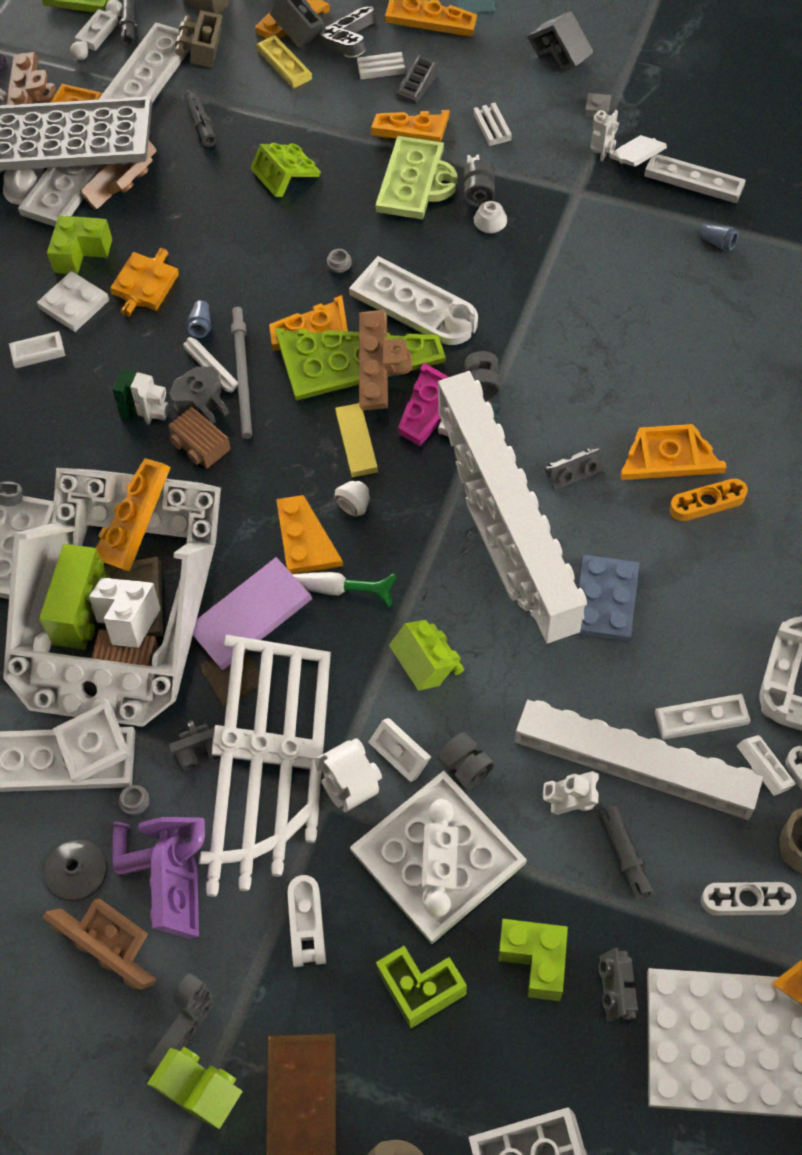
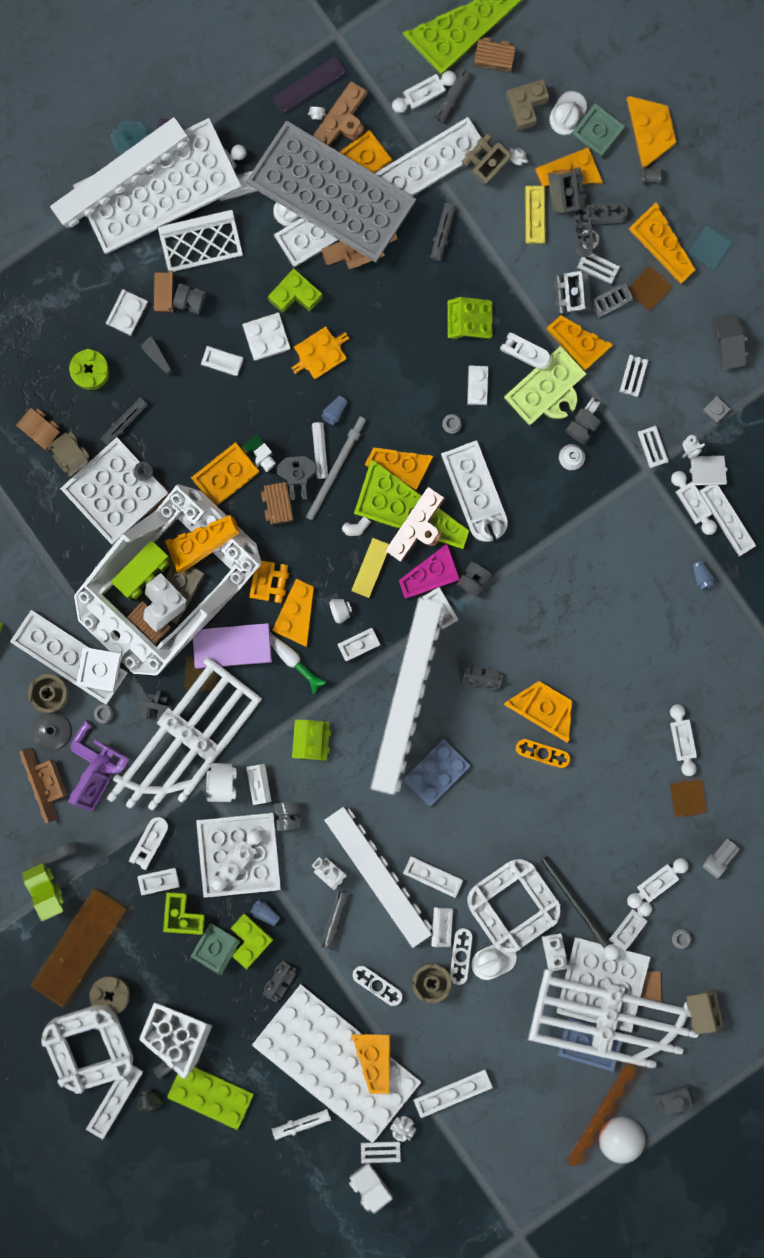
camera: 30 degrees right, 25 degrees up
none -> dark tan brick [28,674,69,713]
none -> white plate [137,868,180,895]
none -> light orange tile [191,442,260,506]
none -> sand green plate [191,923,240,975]
none -> light orange plate [249,561,289,603]
none -> sand blue cone [250,900,280,926]
none -> white plate [338,628,380,662]
none -> white arm [342,517,371,536]
none -> white plate [467,366,488,405]
none -> white plate [500,332,551,369]
none -> white plate [509,148,528,165]
none -> dark grey brick [554,271,592,314]
none -> clear orange piece [628,266,672,311]
none -> white tile [637,426,669,468]
none -> white plate [671,471,717,535]

